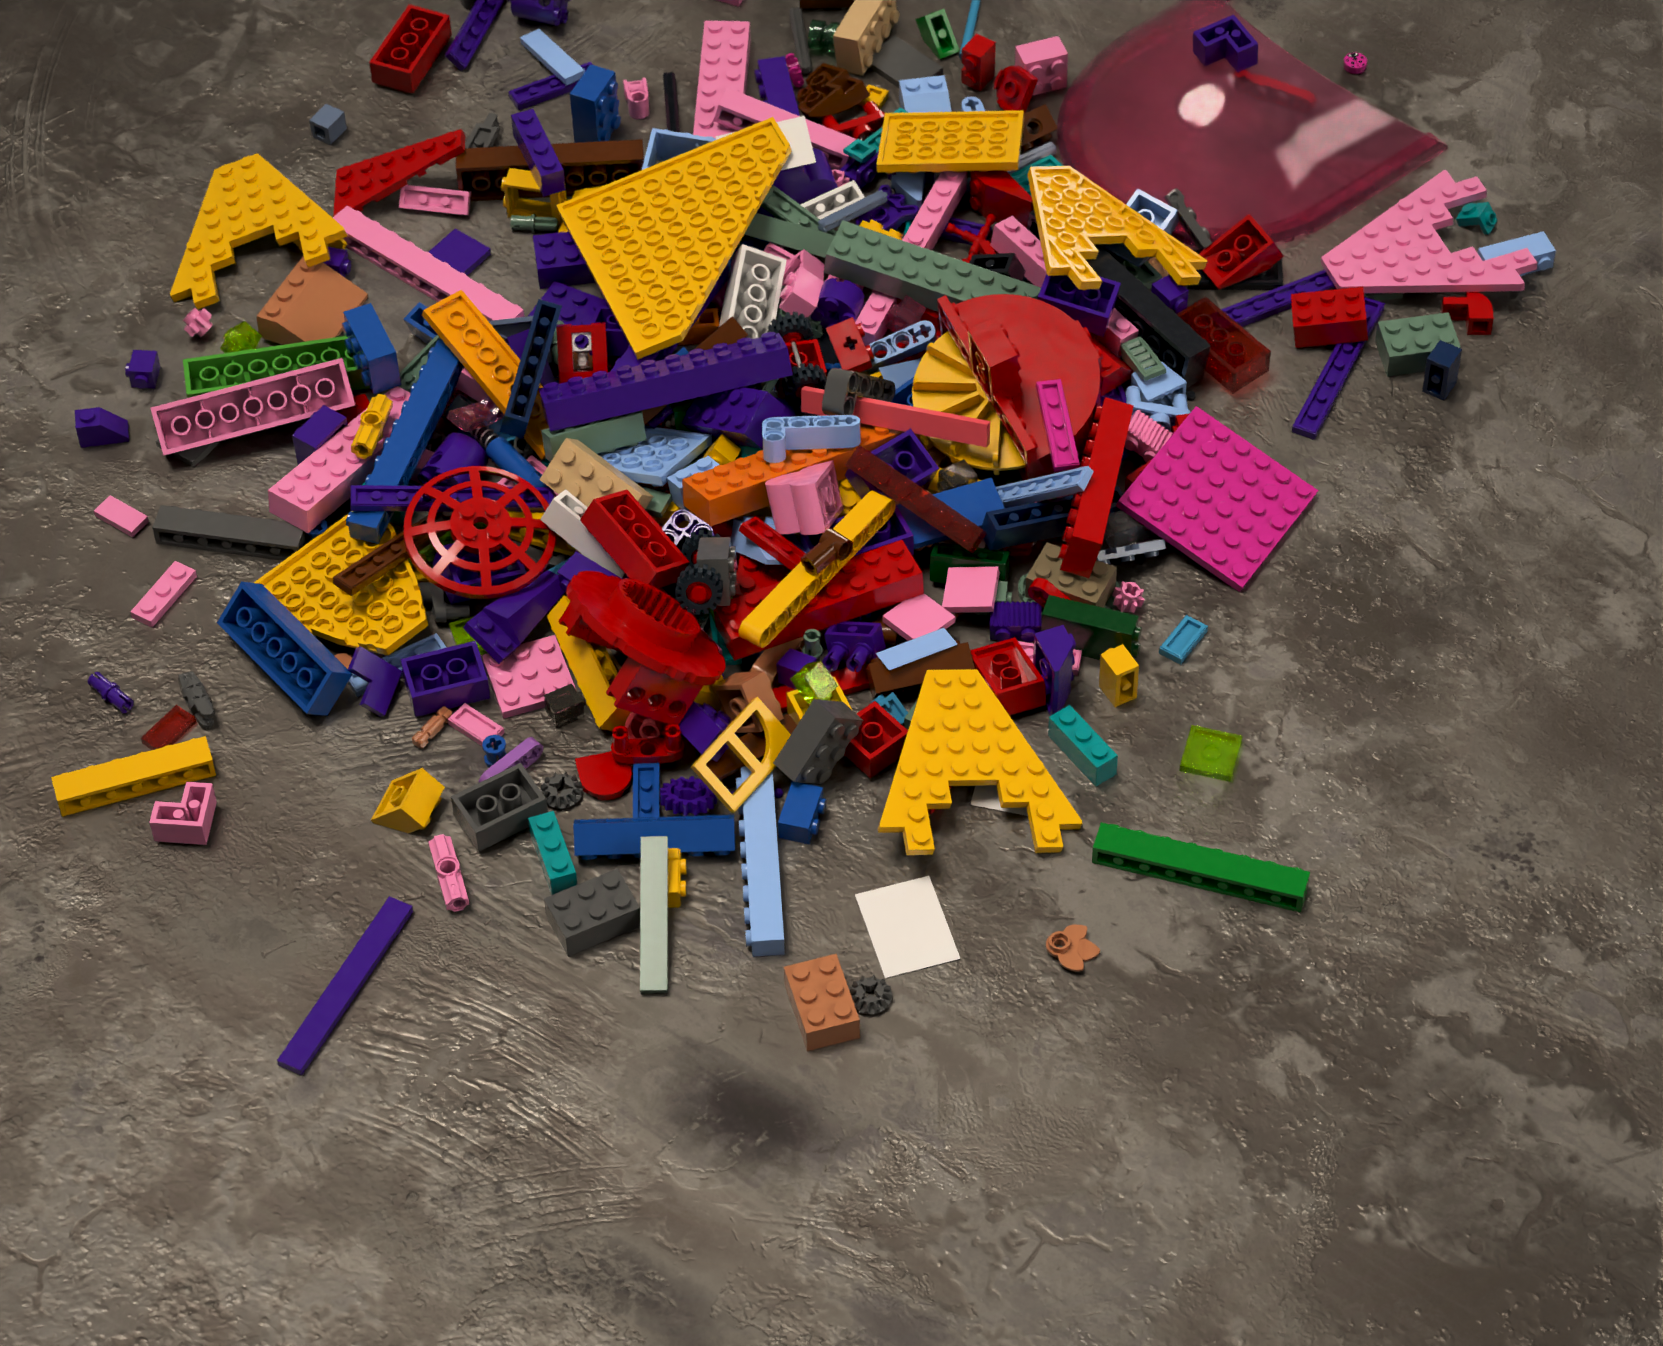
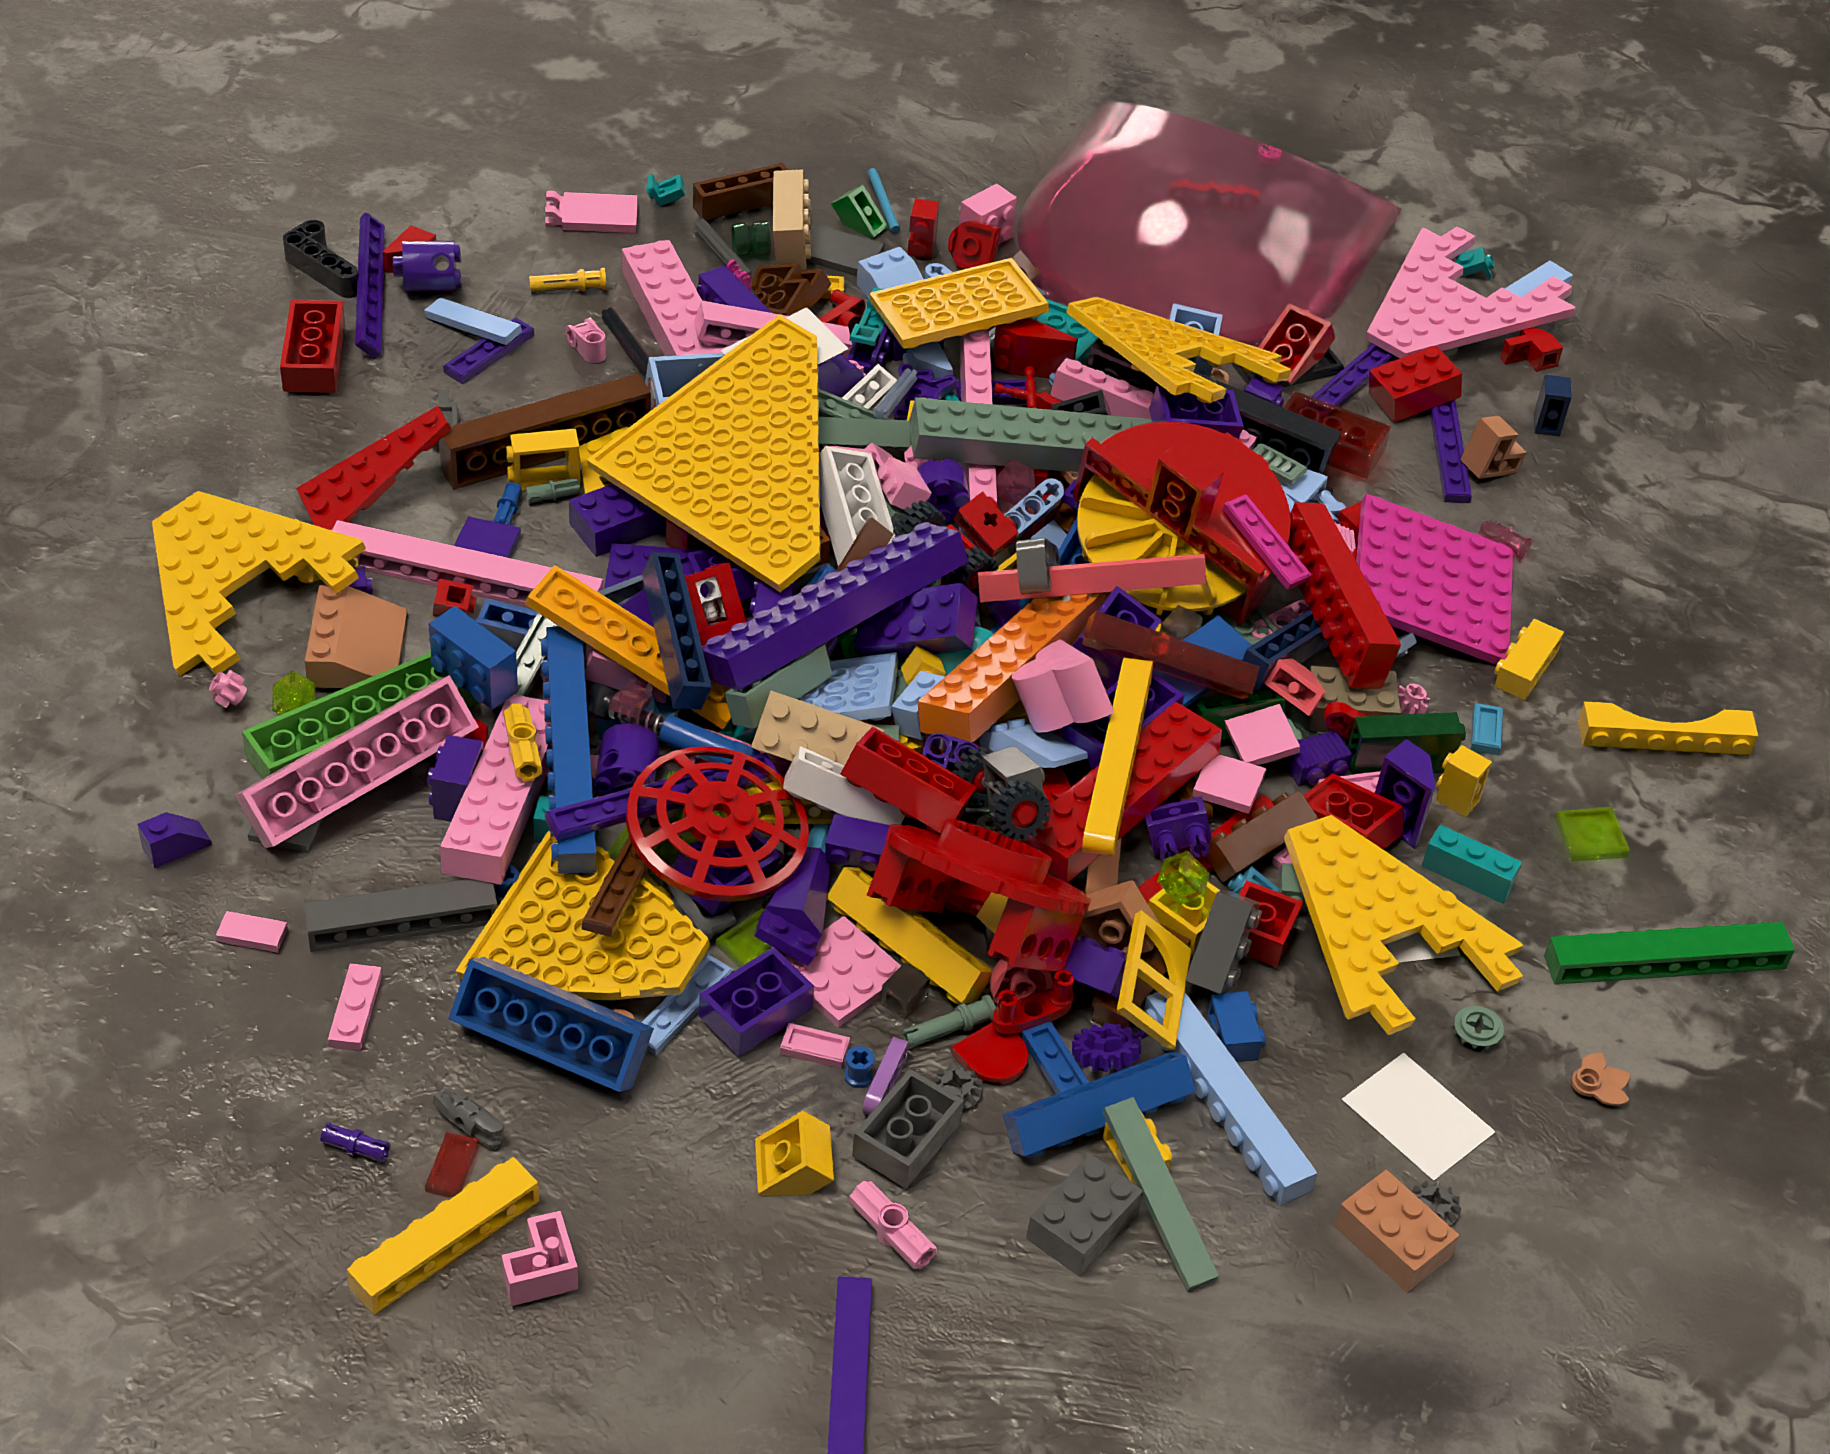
camera: 30 degrees left, 5 degrees down
dark purple brick [125,350,161,389] -> none
sand blue brick [309,104,347,145] -> none
dark purple tile [348,646,402,717] -> none
bright pink plate [399,185,471,215] -> none
nougat axle [412,706,452,749] -> none
dark purple brick [511,109,565,197] -> none
teal brick [528,811,577,895] -> none
blue brick [570,64,621,143] -> none
red tile [738,516,806,571] -> none
light blue beam [762,415,861,463] -> none
dark purple brick [776,648,819,689] -> none
reddish brown piece [801,528,853,576] -> none
sand green pin [802,629,823,671] -> none
light blue sticker [876,628,957,670] -> none
light blue tile [996,466,1094,508] -> none
dark grey hinge [1164,188,1212,250] -> none
dark purple brick [1193,14,1258,73] -> none
sand green brick [1375,312,1461,377] -> none
none -> red brick [433,578,477,616]
none -> blue axle [493,483,522,525]
none -> yellow pin [529,268,607,292]
none -> sand green pin [901,994,996,1049]
none -> coral slope [1264,658,1326,716]
none -> sand green gear [1453,1006,1504,1050]
none -> nougat brick [1460,416,1527,479]
none -> clear pink connector [1478,520,1533,559]
none -> yellow brick [1494,619,1564,700]
none -> yellow arch [1578,702,1758,755]

